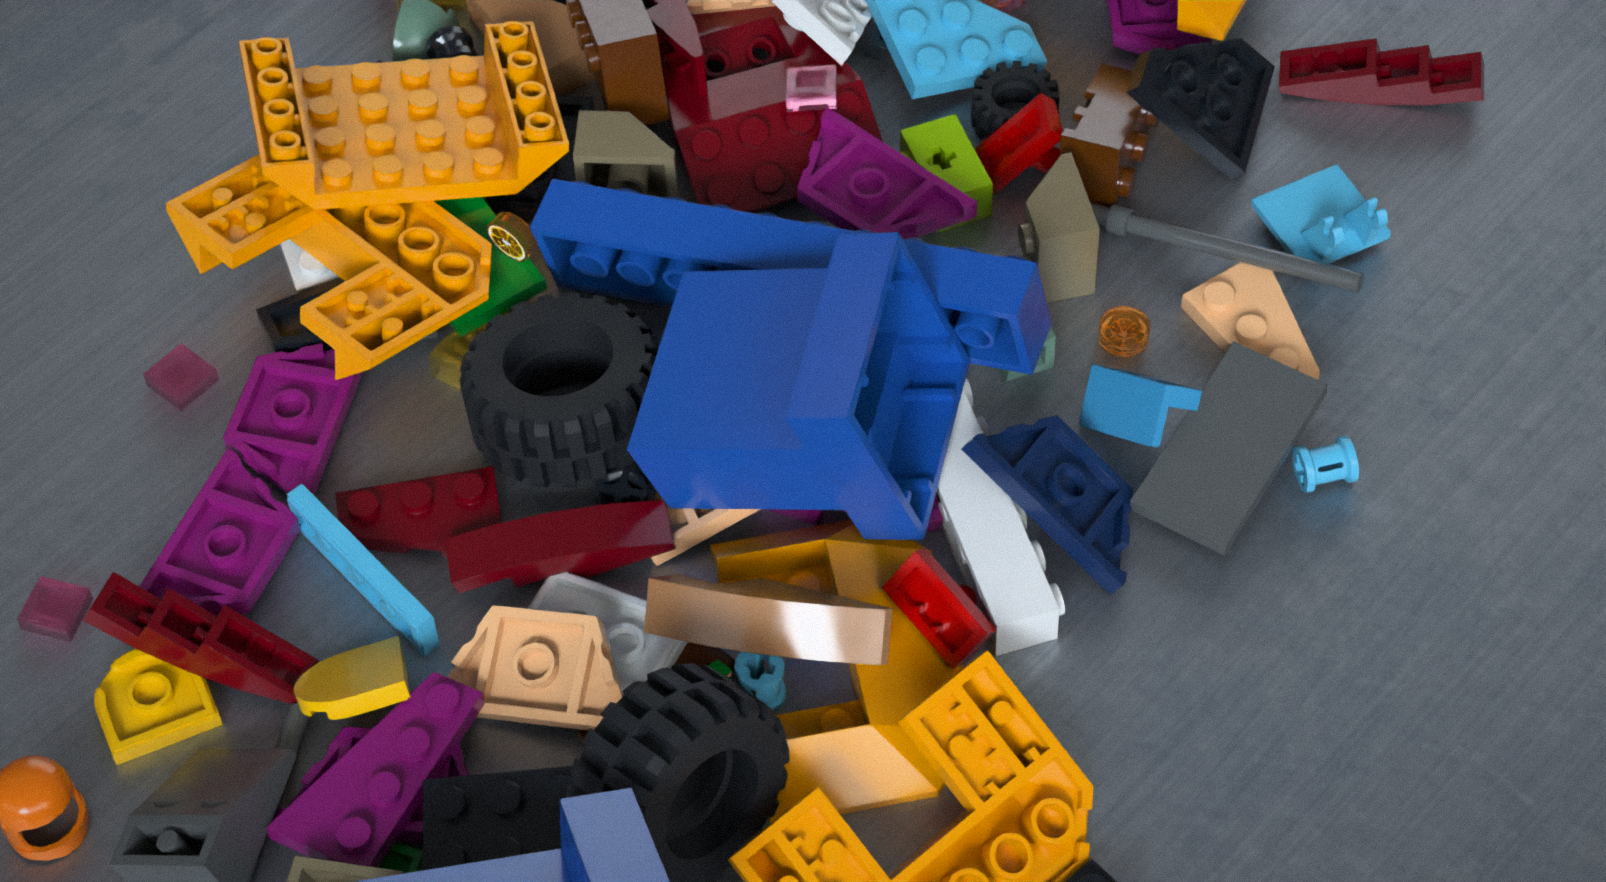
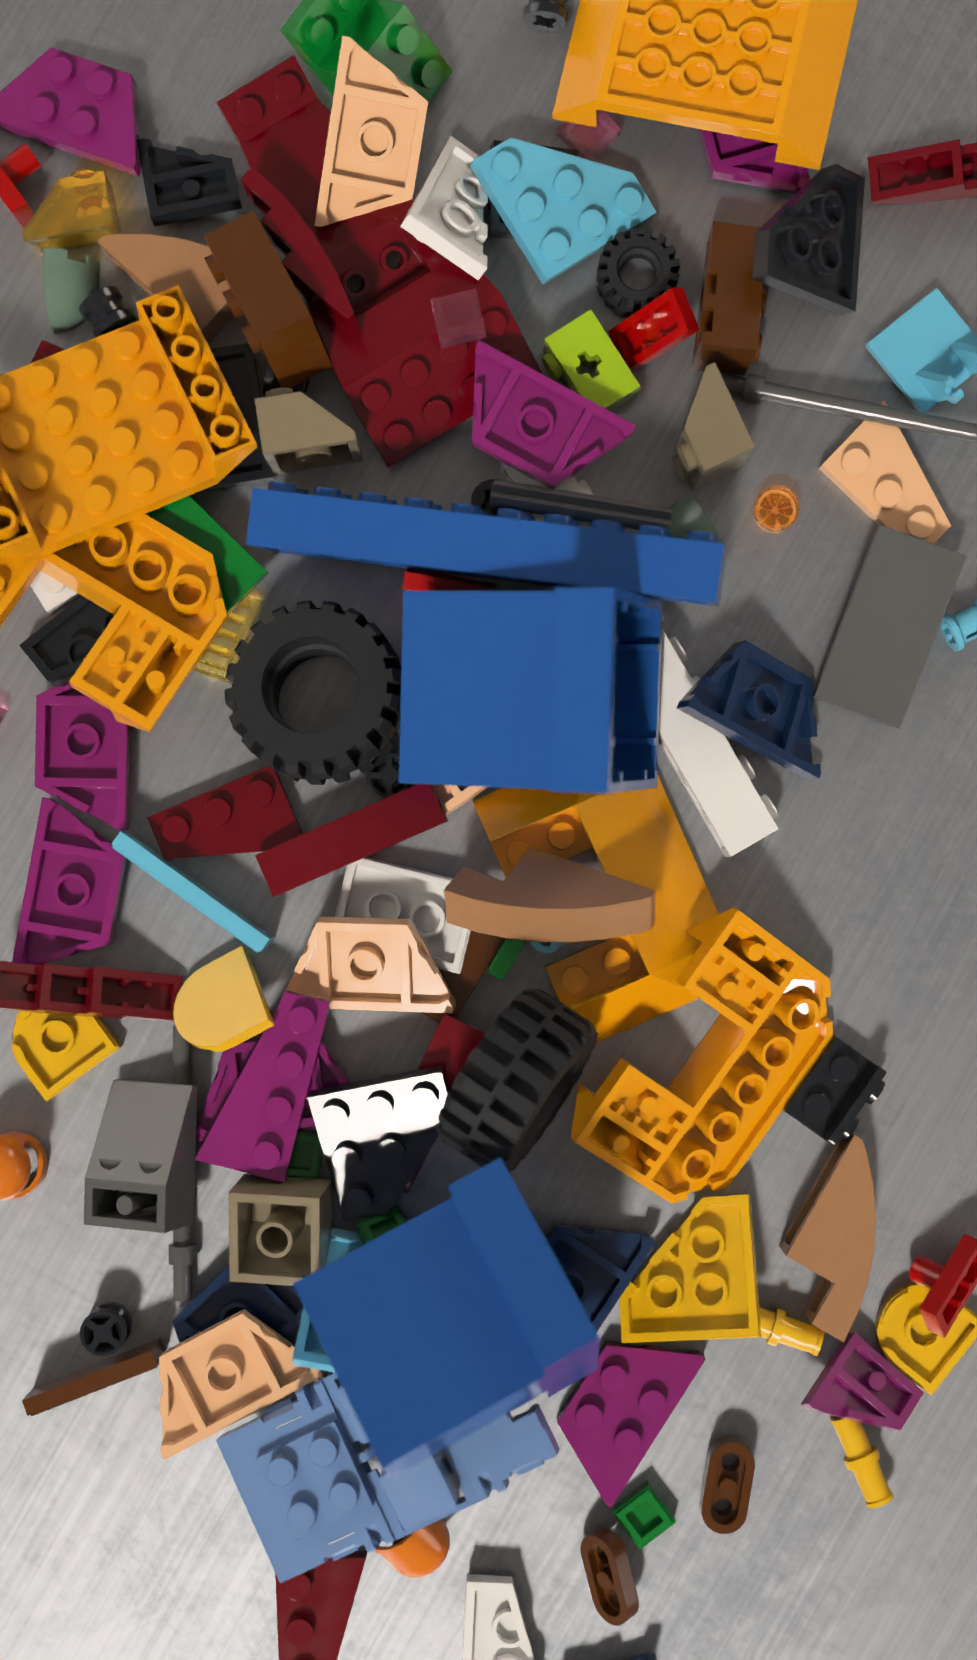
camera: 15 degrees left, 35 degrees up
clear orange tile [486,212,538,262] -> none
red tile [881,548,997,669] -> none
dark azure panel [1079,364,1202,447] -> none

